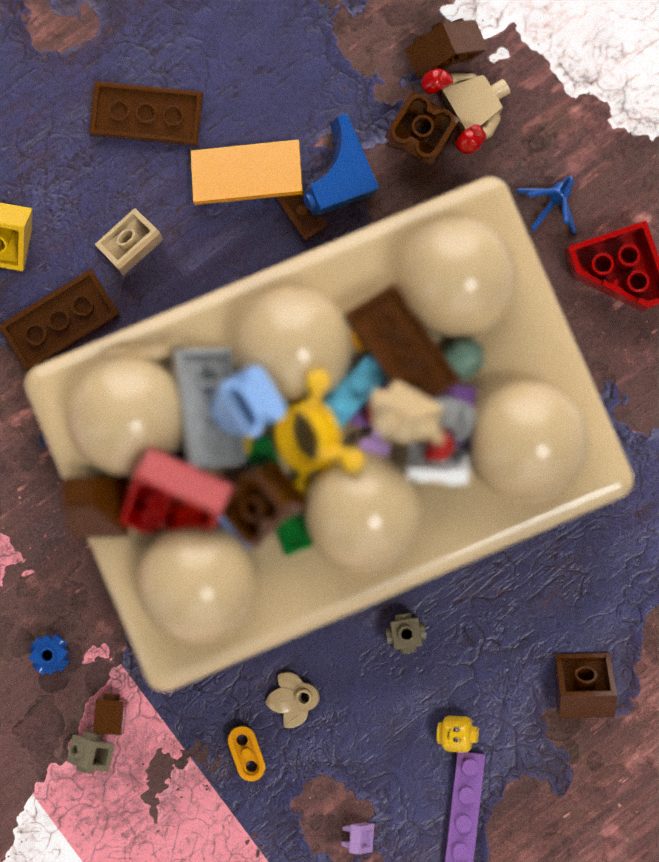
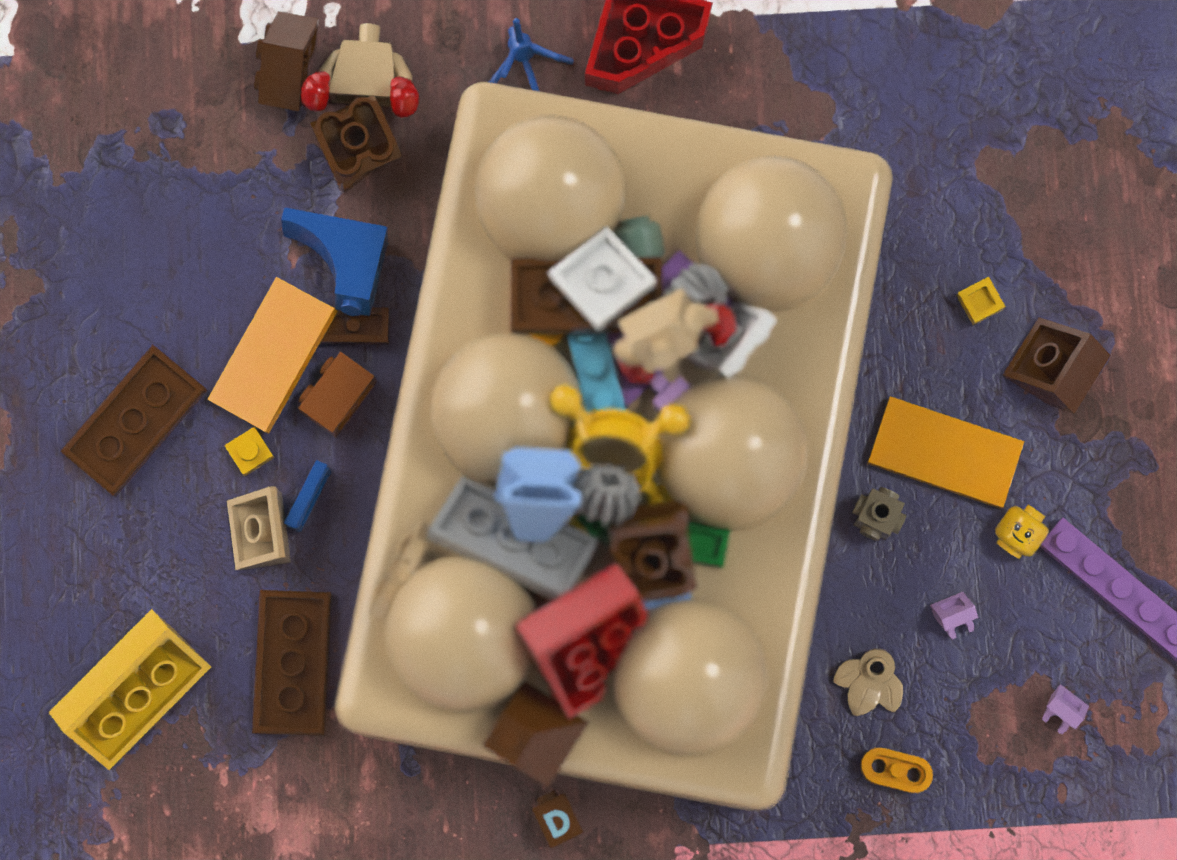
camera: 55 degrees left, 5 degrees down
none -> yellow plate [224,427,275,476]
none -> blue tile [284,460,331,533]
none -> dark orange brick [298,351,377,438]
none -> reddish brown brick [532,790,584,848]
none -> white plate [548,226,656,331]
none -> light grey gear [574,462,640,526]
none -> light orange tile [867,396,1024,509]
none -> lavender tile [930,592,978,639]
none -> yellow plate [956,277,1006,325]

